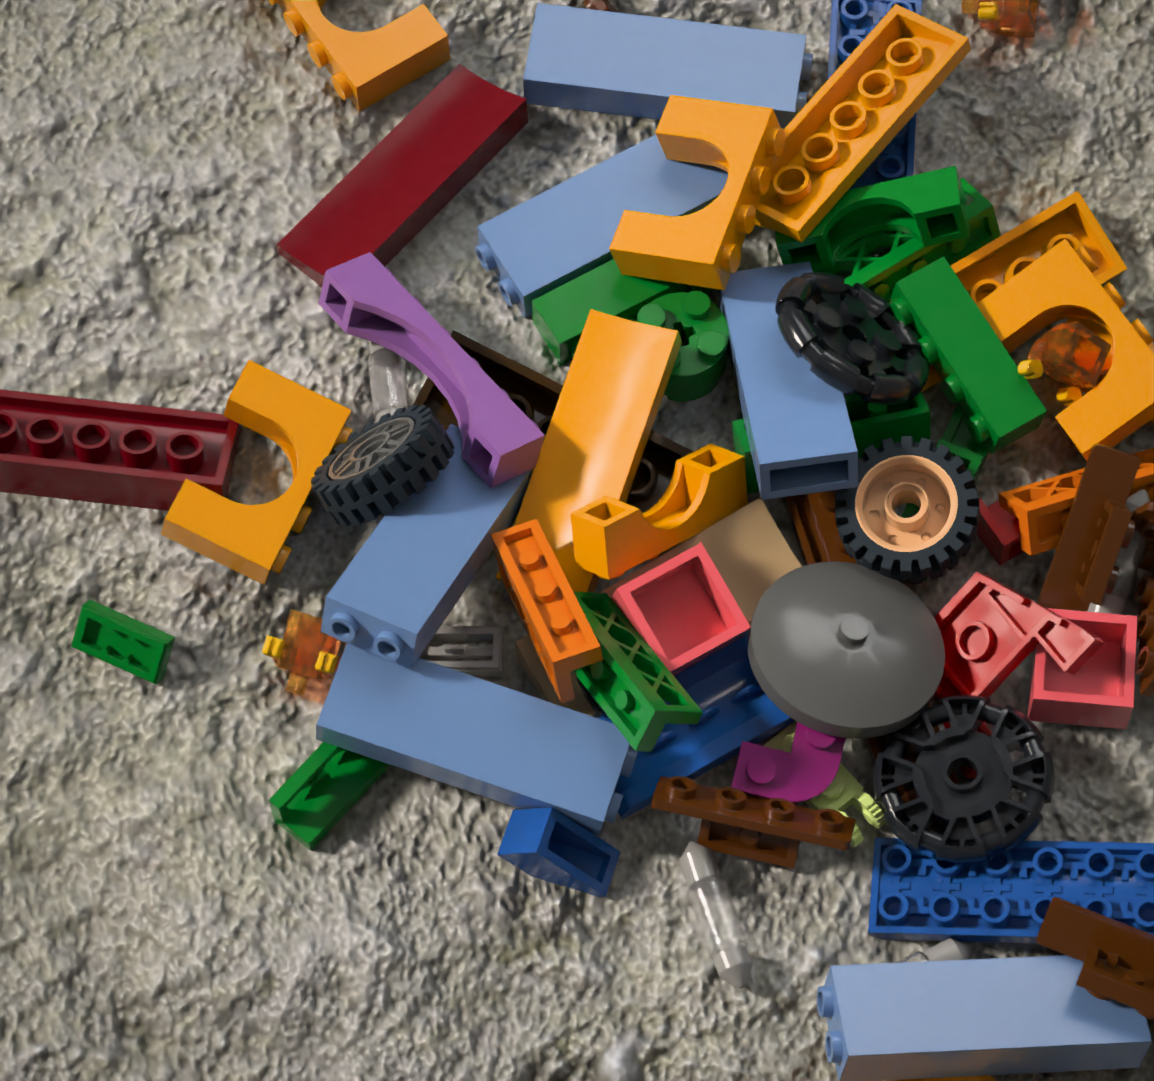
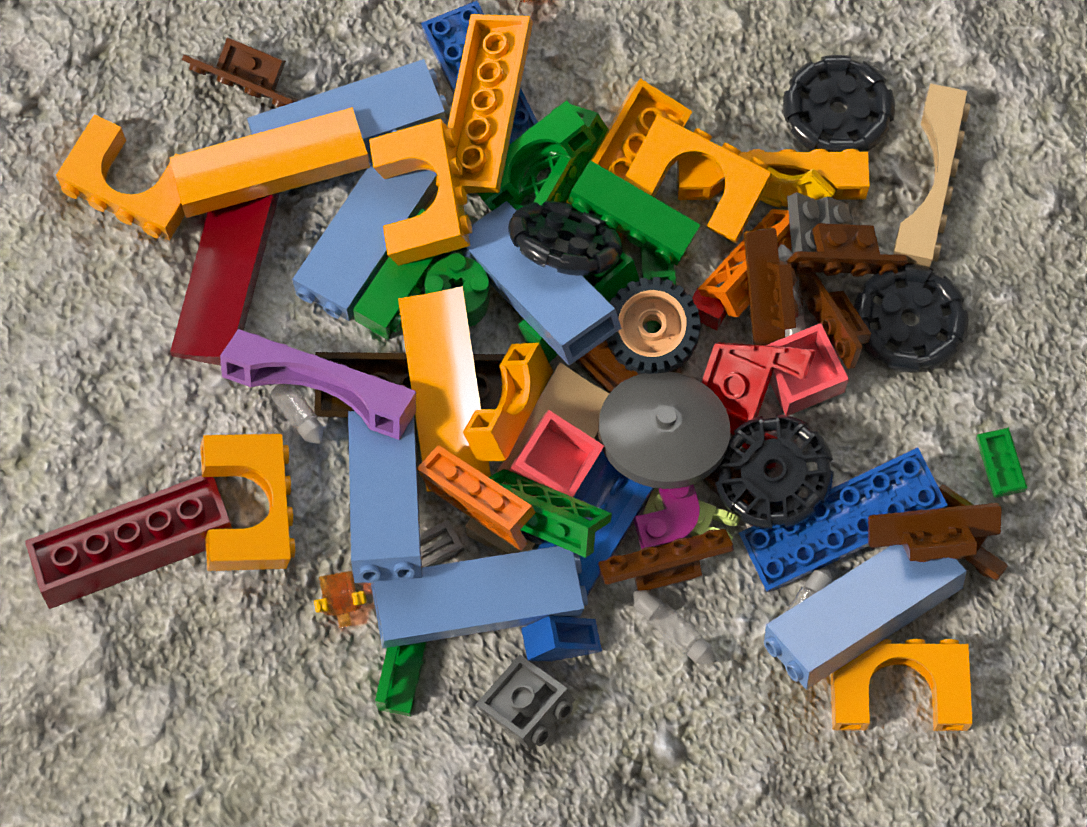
camera: 30 degrees left, 5 degrees up
green plate [71,600,175,685] -> none
black wheel [311,405,454,527] -> none
clear orange piece [1018,322,1111,406] -> none
none -> light orange arch [169,107,370,218]
none -> dark grey plate [476,655,575,751]

